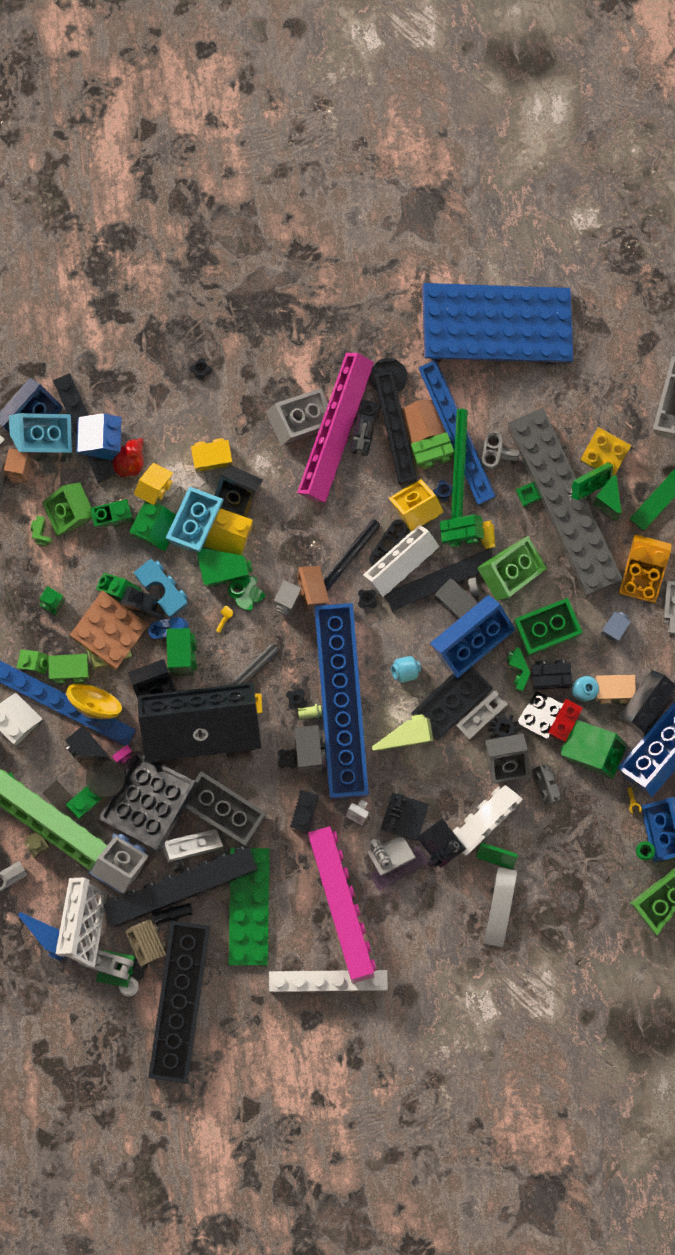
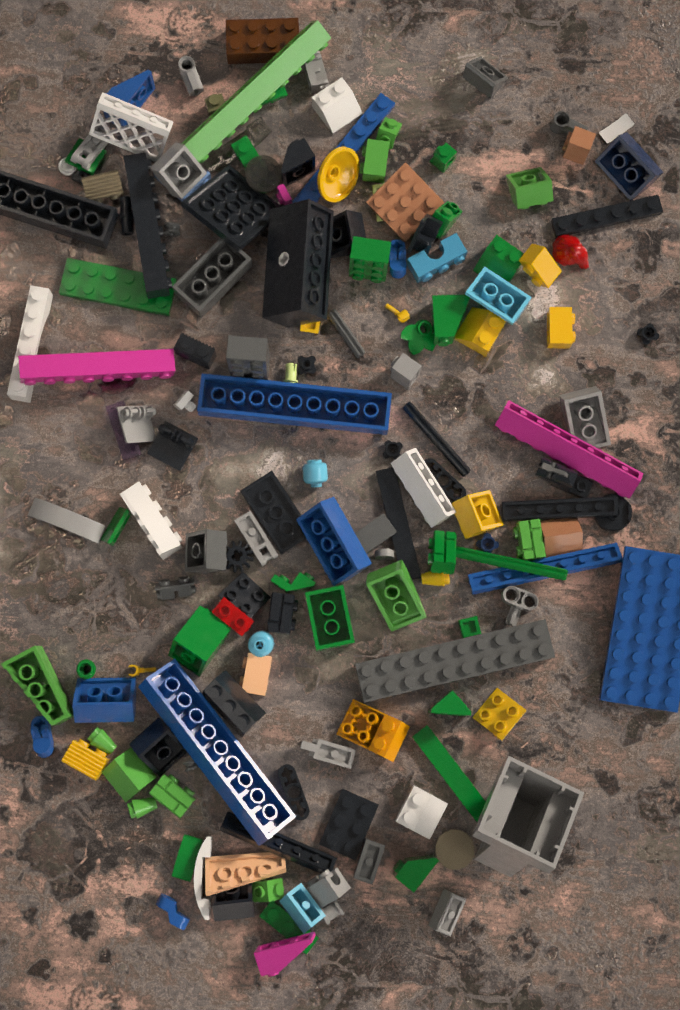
camera: 95 degrees right, 0 degrees up
medium azure slope [9,413,72,453] -> none
bright green bracket [30,515,53,547] -> none
slope [76,413,122,460] -> none
green slope [90,499,133,527] -> none
white plate [163,829,223,862] -> none
black slope [214,464,263,518] -> none
nougat slope [297,566,330,612] -> none
yellowish green slope [372,715,433,751] -> none
black hinge [417,818,466,868] -> none
green plate [571,463,613,500] -> none
sand blue brick [601,611,631,644] -> none

